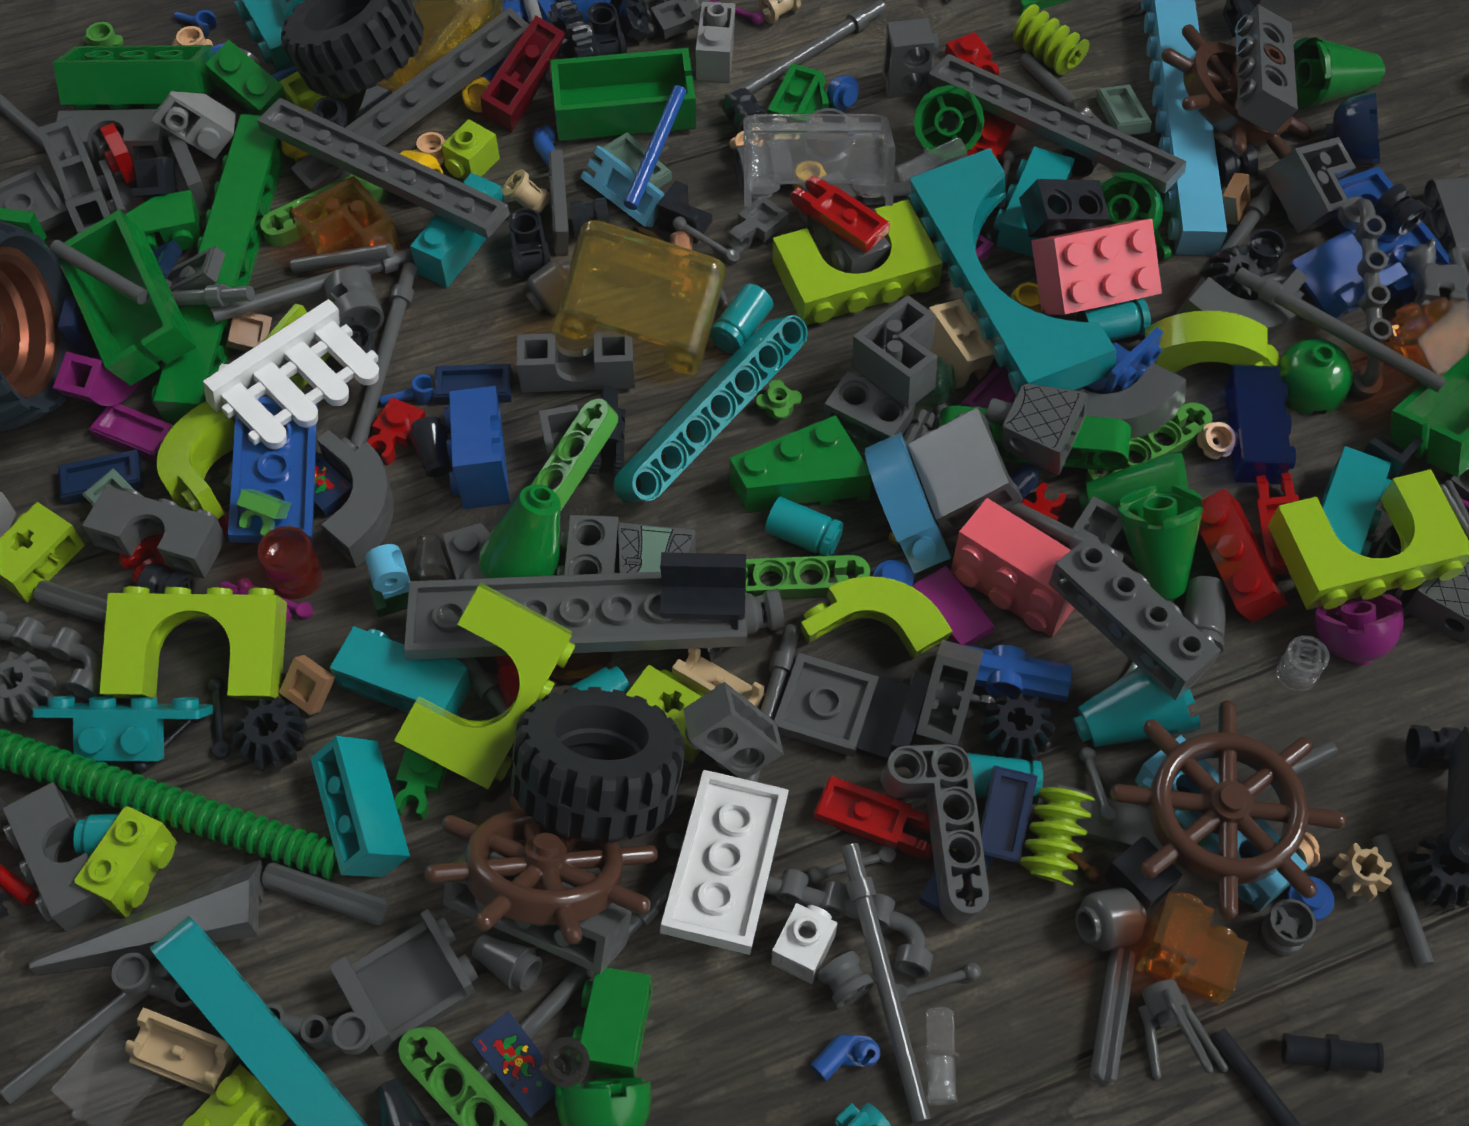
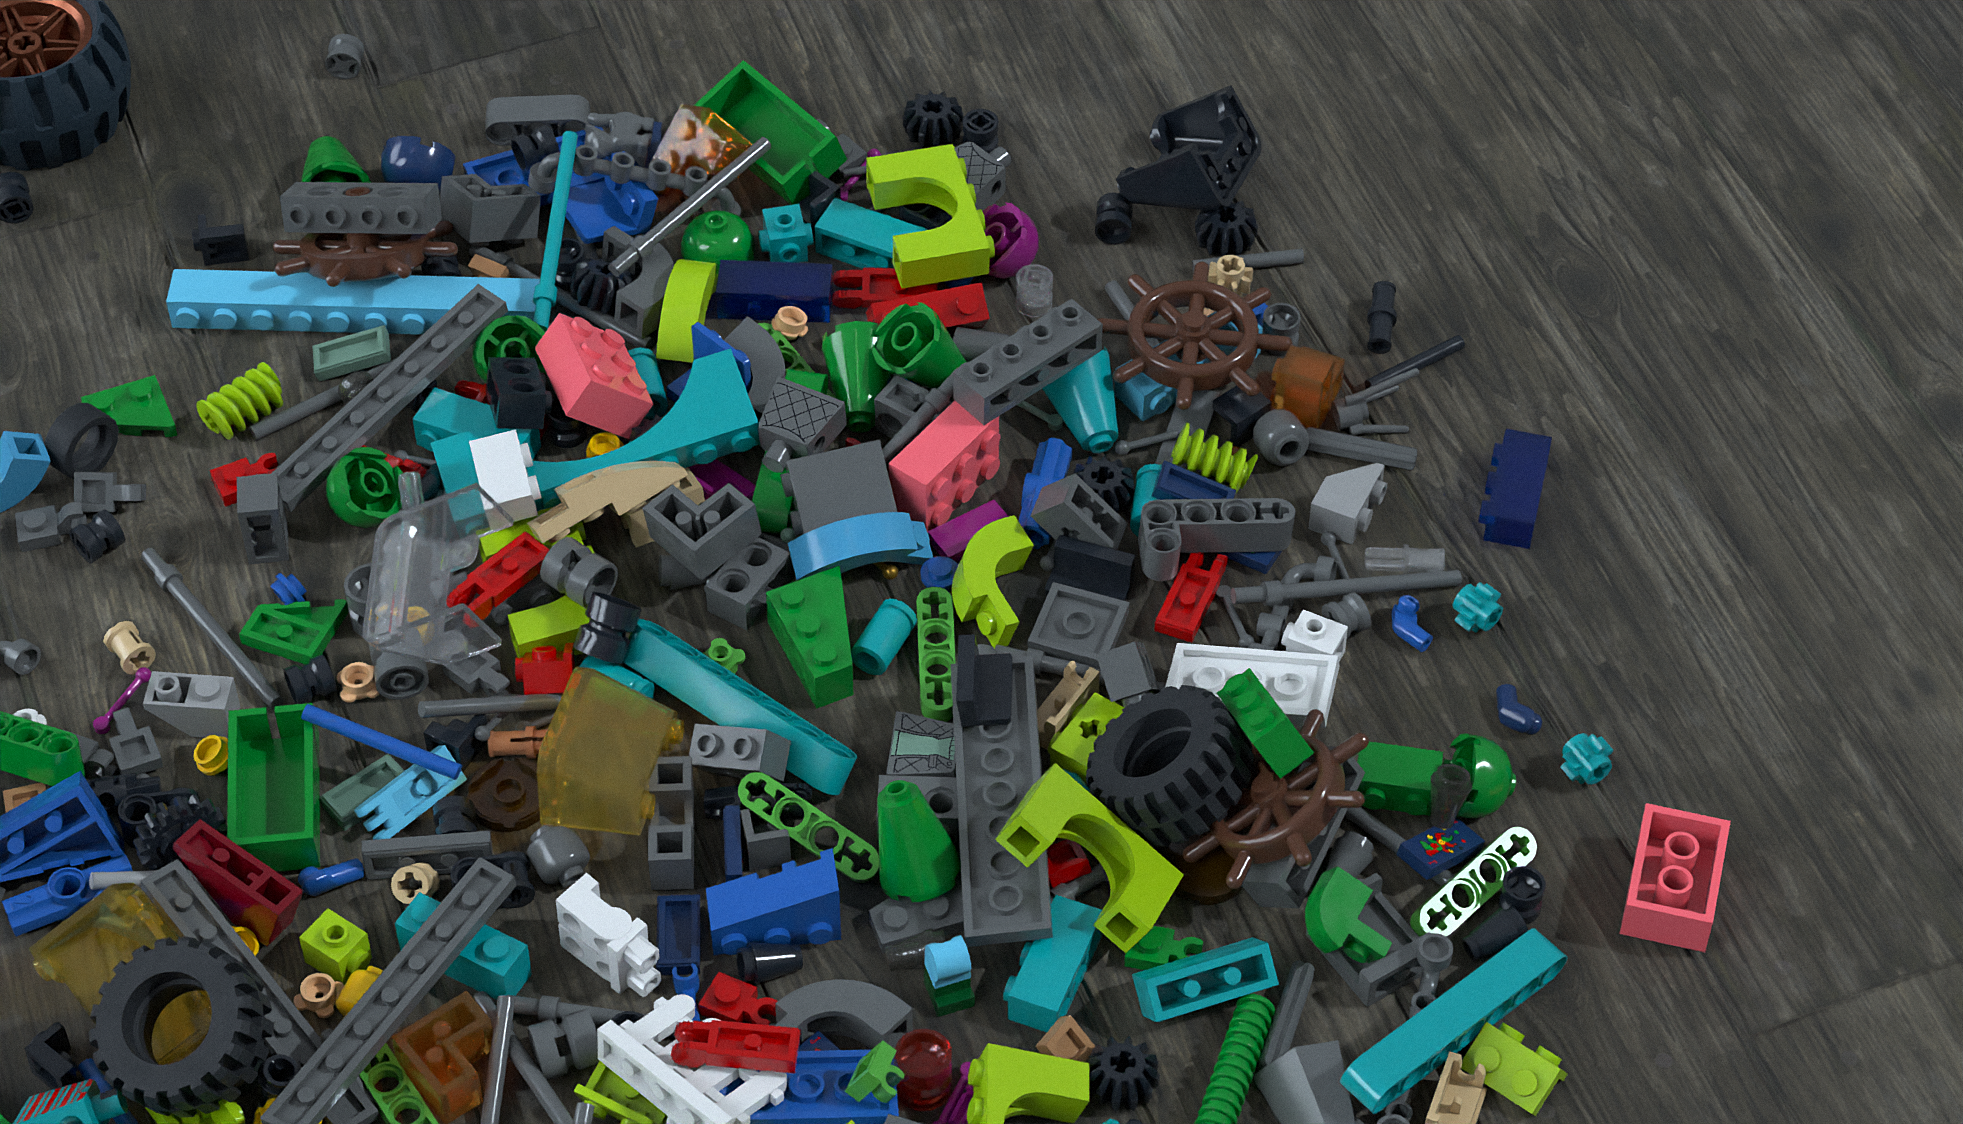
camera: 90 degrees left, 10 degrees down
none -> dark grey bar [418,693,574,718]
none -> white brick [469,429,542,527]
none -> red brick [515,643,576,695]
none -> tan slope [527,461,688,543]
none -> teal bar [533,131,578,332]
none -> dark grey wheel [540,537,618,609]
none -> white hips [556,873,661,997]
none -> black wheel [573,592,642,664]
none -> red hinge [670,1020,800,1073]
none -> dark grey brick [689,724,791,782]
none -> dark blue tile [723,805,743,882]
none -> teal brick [758,204,813,267]
none -> green arch [1217,668,1314,779]
none -> green brick [1305,866,1392,963]
none -> light grey slope [1308,463,1387,544]

